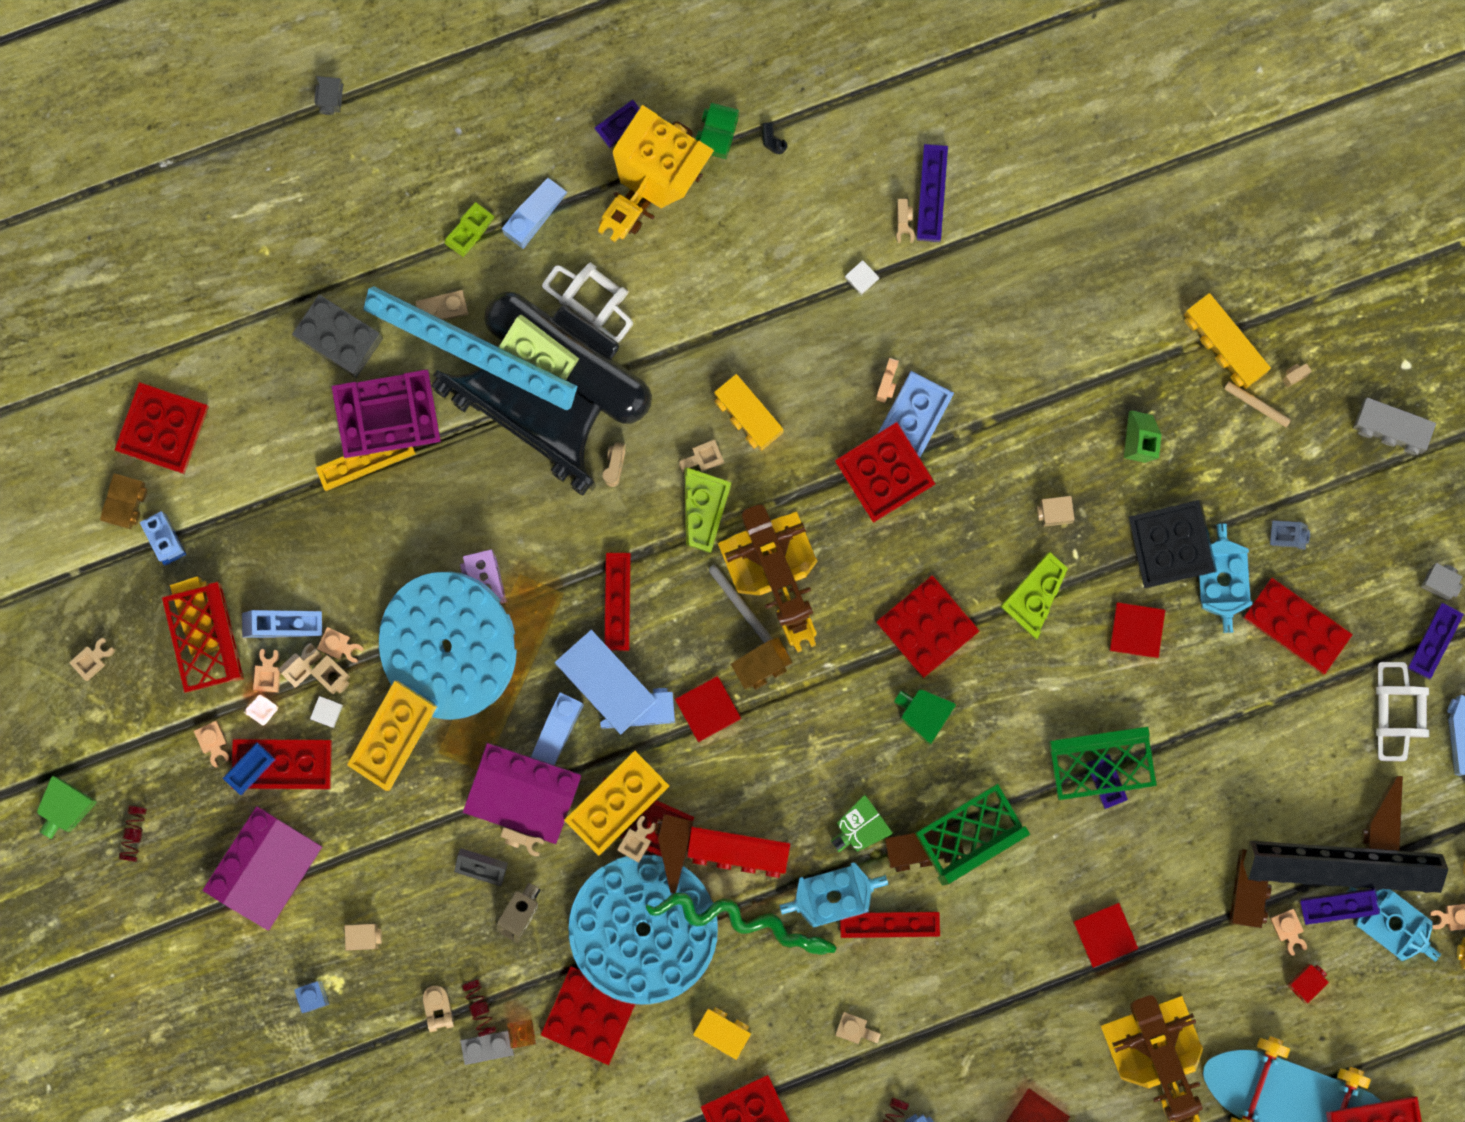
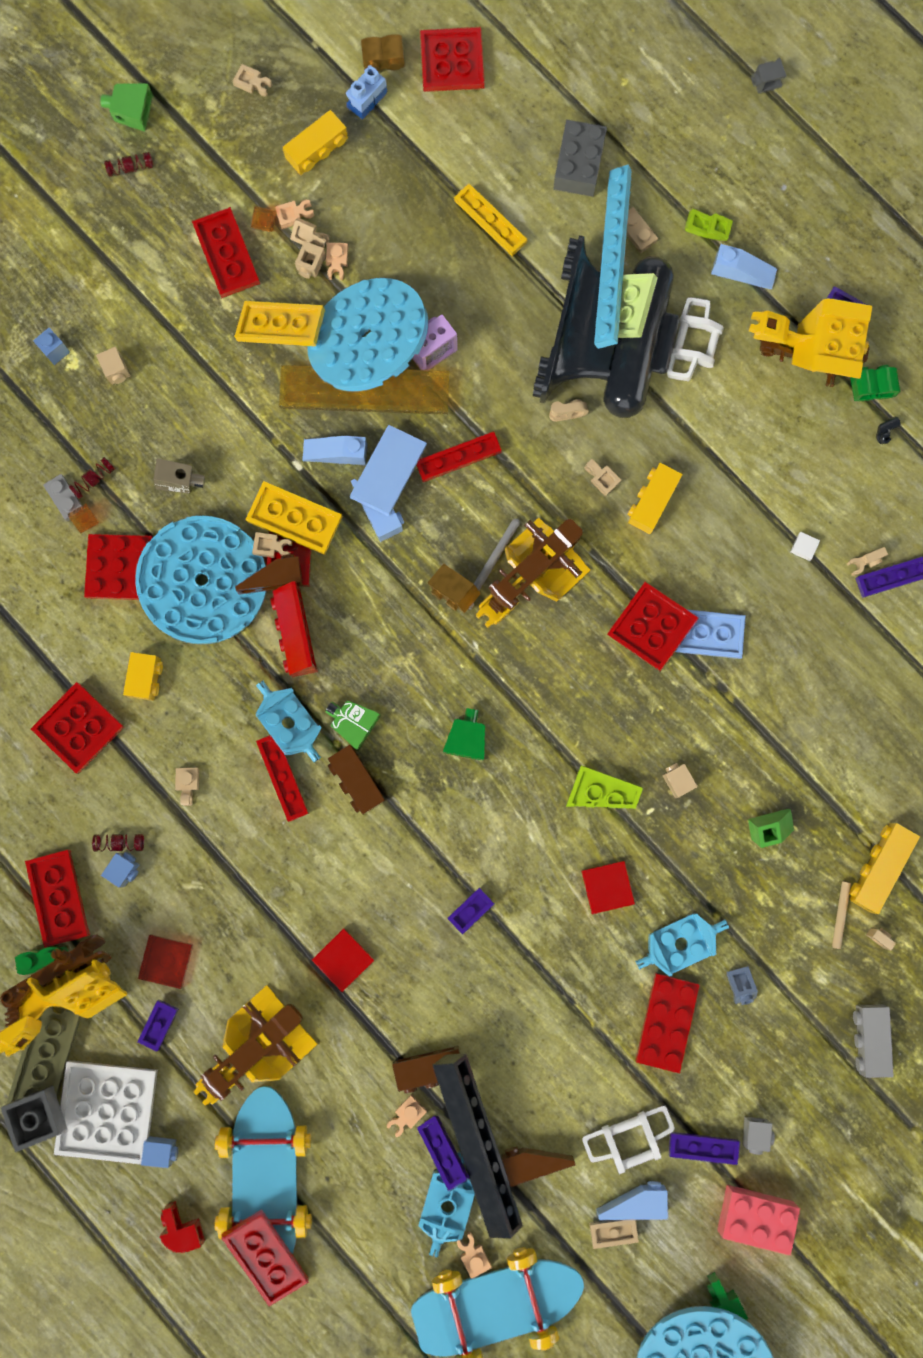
camera: 65 degrees right, 0 degrees up
red fence [162,582,244,693] -> none
light nougat plate [194,721,230,768] -> none
magenta slope [202,806,322,931] -> none
blue tile [223,742,276,796] -> none
light blue slope [242,610,322,638] -> none
white tile [310,696,343,728] -> none
magenta slope [332,369,441,458] -> none
tan plate [423,986,454,1032] -> none
dark grey plate [454,848,508,886] -> none
magenta slope [462,742,581,844] -> none
tan plate [500,827,545,856] -> none
green animal [646,893,837,955] -> none
red tile [675,676,741,743] -> none
lime wing [684,468,732,553] -> none
light nougat plate [876,358,899,403] -> none
red plate [876,575,980,679] -> none
green fence [915,784,1031,886] -> none
green fence [1048,727,1157,801] -> none
black plate [1129,500,1217,589] -> none
red brick [1287,964,1329,1003] -> none

